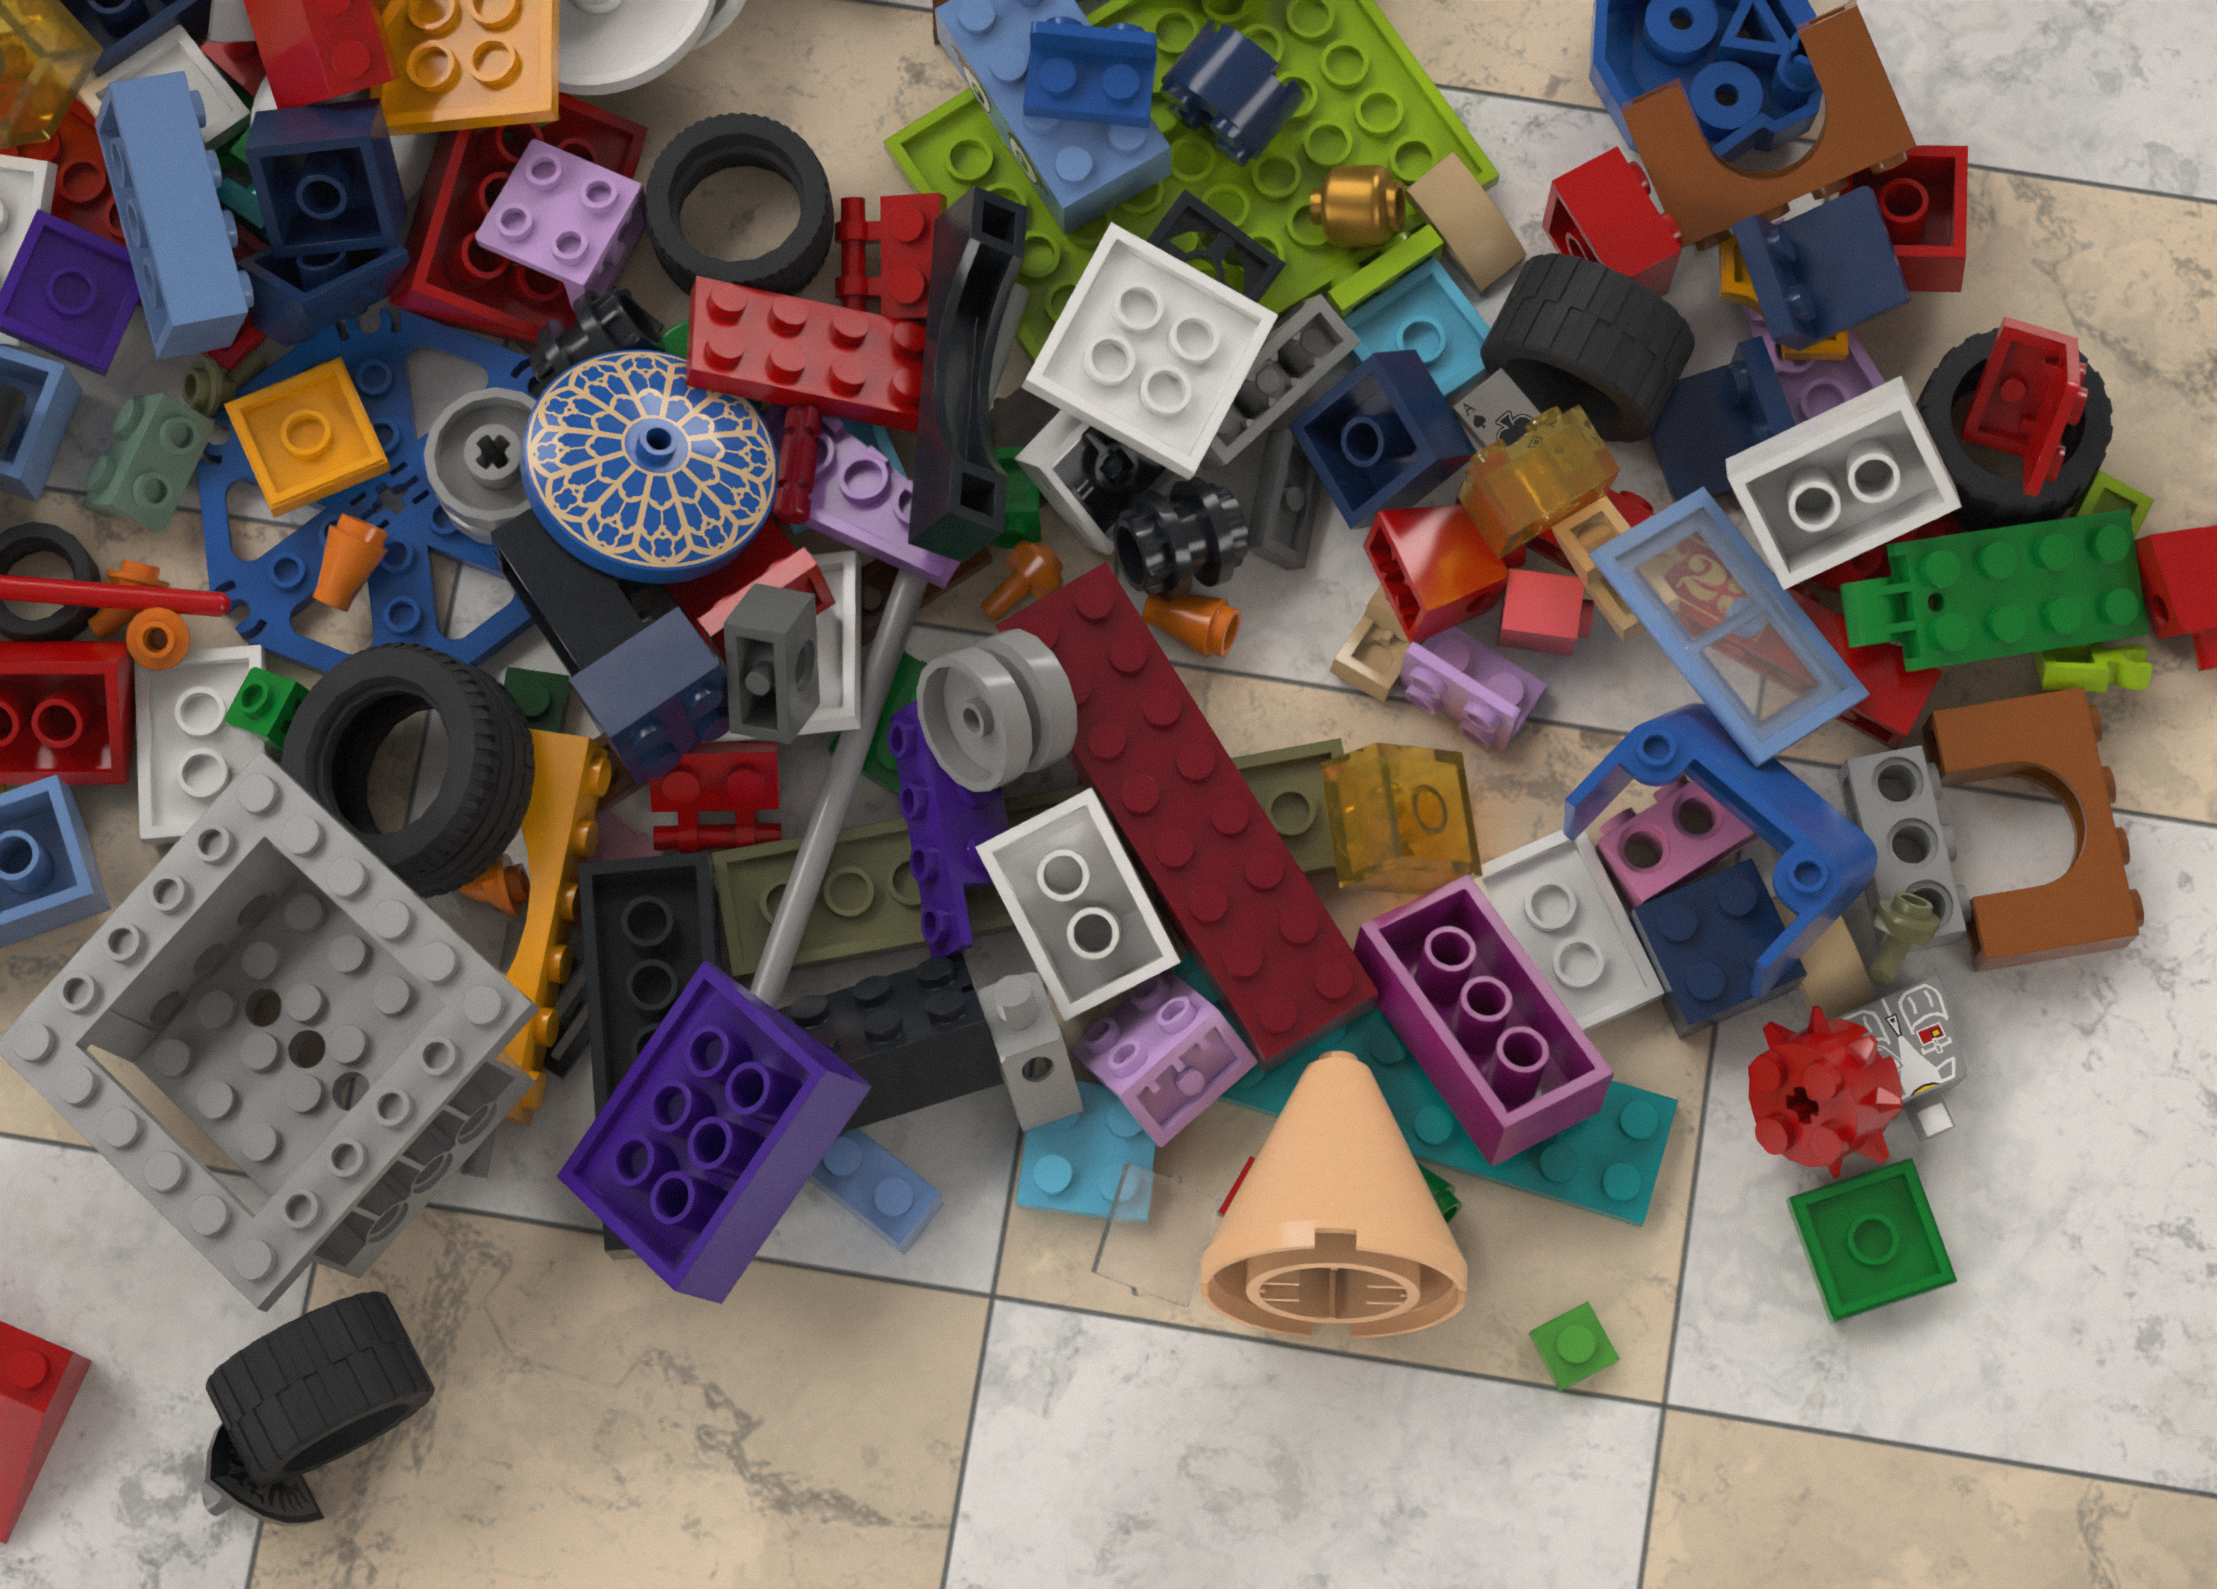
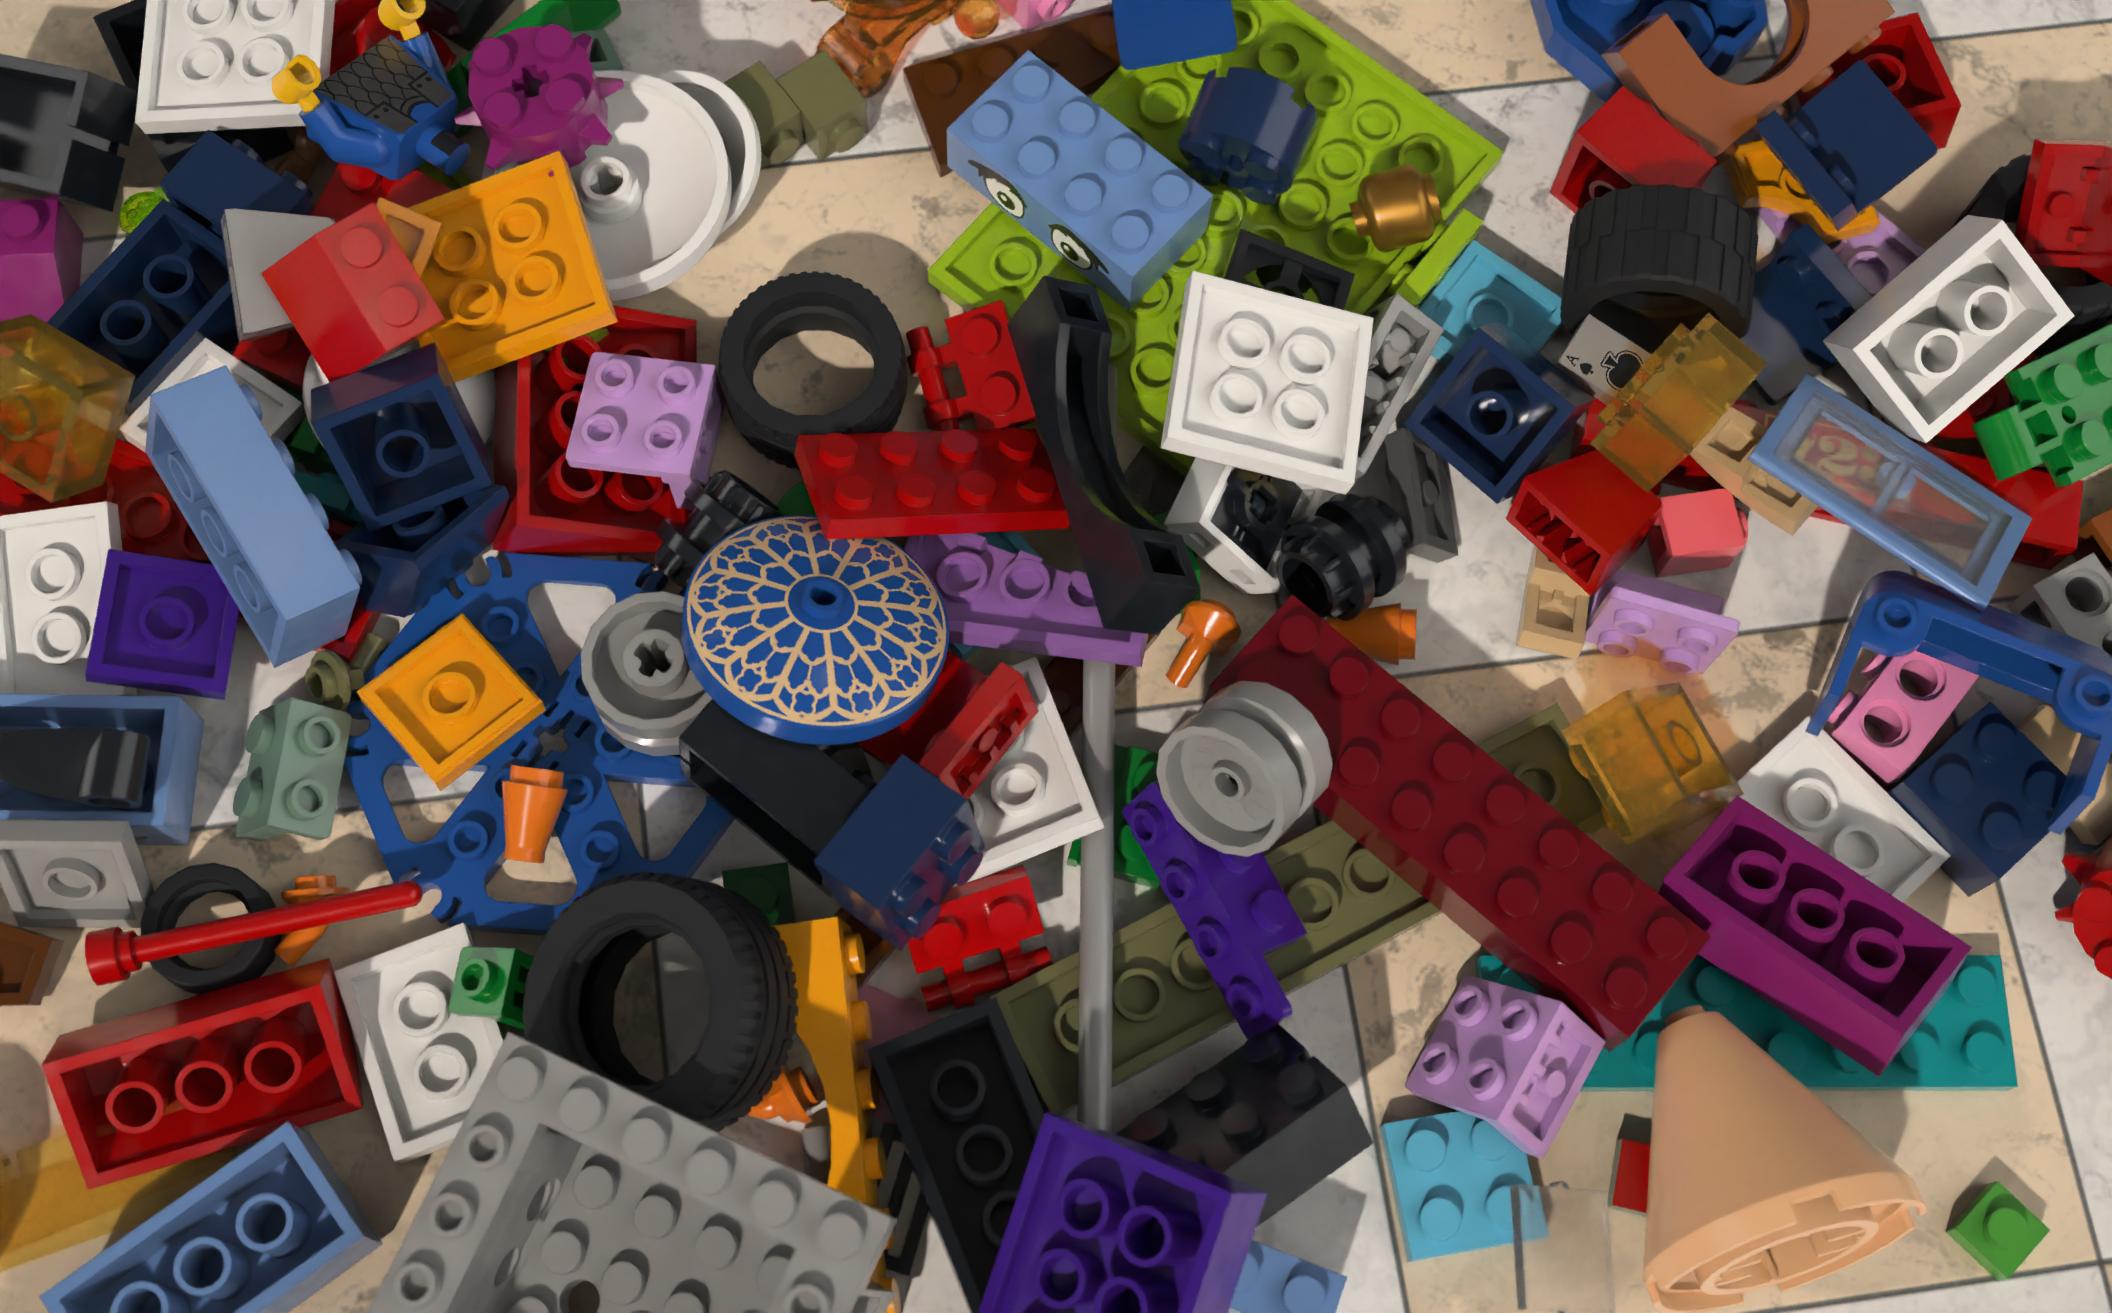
camera: 25 degrees left, 5 degrees down
orange plate [126,607,191,671] -> none
dark grey brick [724,583,820,744] -> none
dark red axle [773,405,822,525] -> none
white slope [975,787,1183,1021] -> none
light grey torso [976,971,1084,1132] -> none
blue bracket [1023,17,1157,128] -> none
tan slope [1405,152,1527,295] -> none

